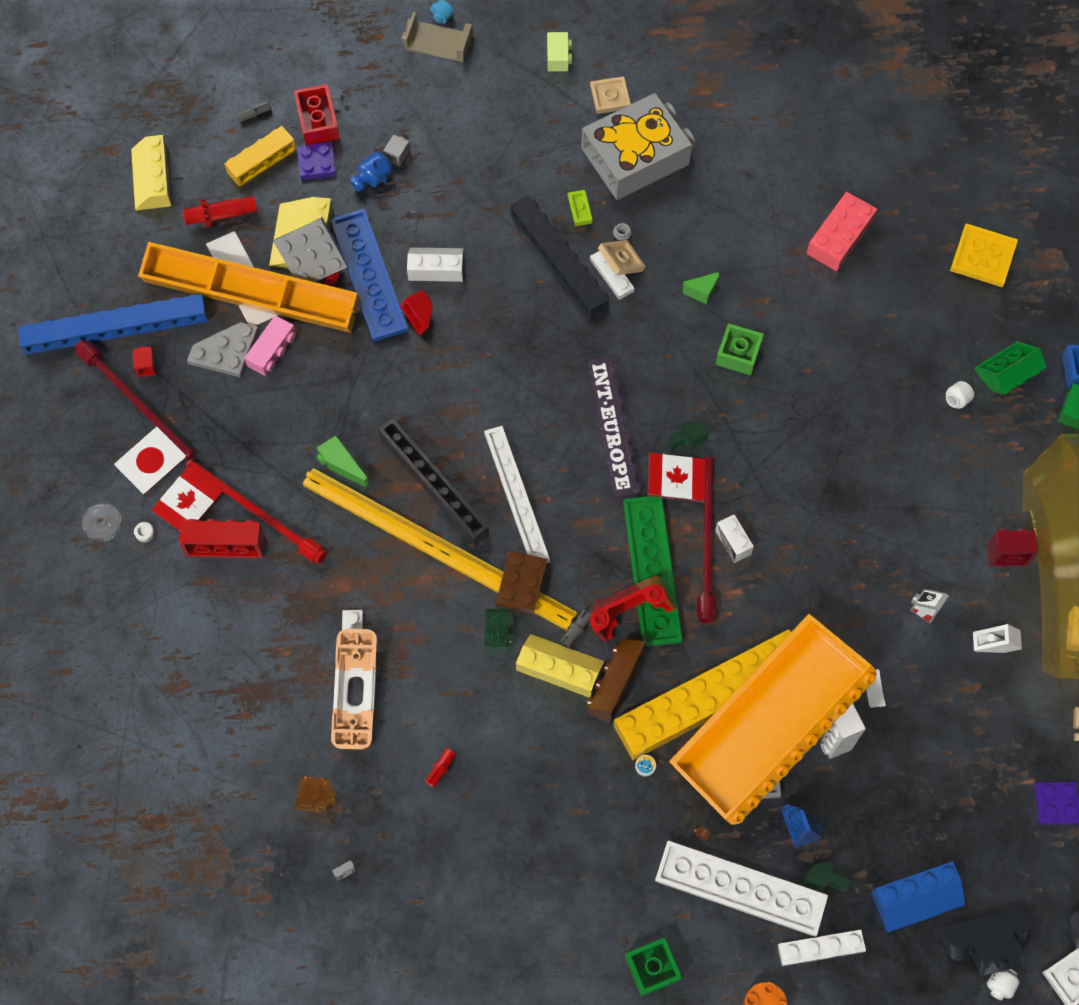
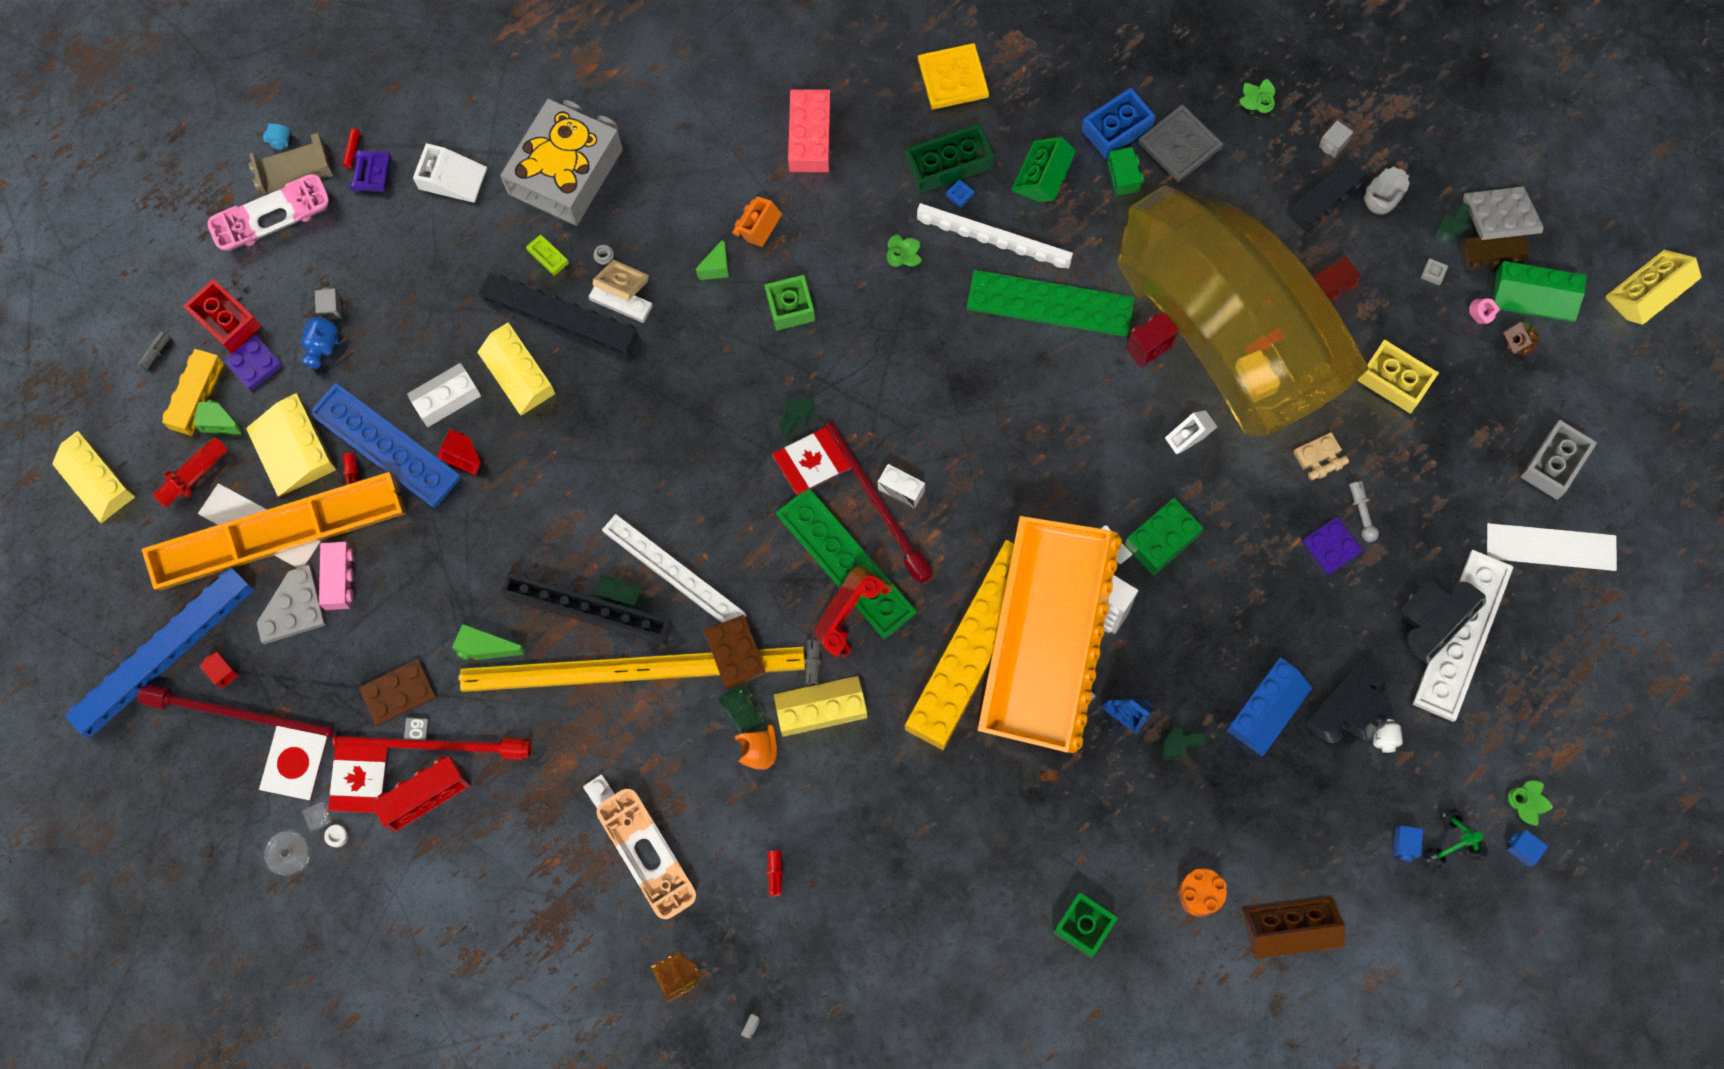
camera: 30 degrees left, 5 degrees up
light grey plate [273,217,348,282] -> none
yellowish green brick [547,32,572,71] -> none
reddish brown slope [586,639,645,724] -> none
clear purple brick [588,357,641,503] -> none
tan plate [590,76,631,114] -> none
tile [635,755,656,776] -> none
white plate [655,841,828,937] -> none
white plate [778,930,866,966] -> none
slope [911,589,949,623] -> none
white head [946,381,974,409] -> none
none -> bright green slope [194,400,242,434]
none -> bright pink piece [208,174,329,251]
none -> clear plate [302,802,333,832]
none -> red piece [342,129,360,168]
none -> dark purple plate [349,151,391,192]
none -> reddish brown plate [359,659,437,727]
none -> light grey tile [404,718,430,740]
none -> white slope [413,144,487,203]
none -> light yellow slope [478,323,555,416]
none -> clear green brick [594,574,645,610]
none -> orange brick [732,196,782,247]
none -> orange piece [735,725,777,770]
none -> bright green plate [886,234,922,267]
none -> dark green brick [905,123,994,194]
none -> white plate [917,204,1073,269]
none -> blue plate [946,179,974,208]
none -> green plate [967,270,1135,337]
none -> green brick [1125,498,1203,576]

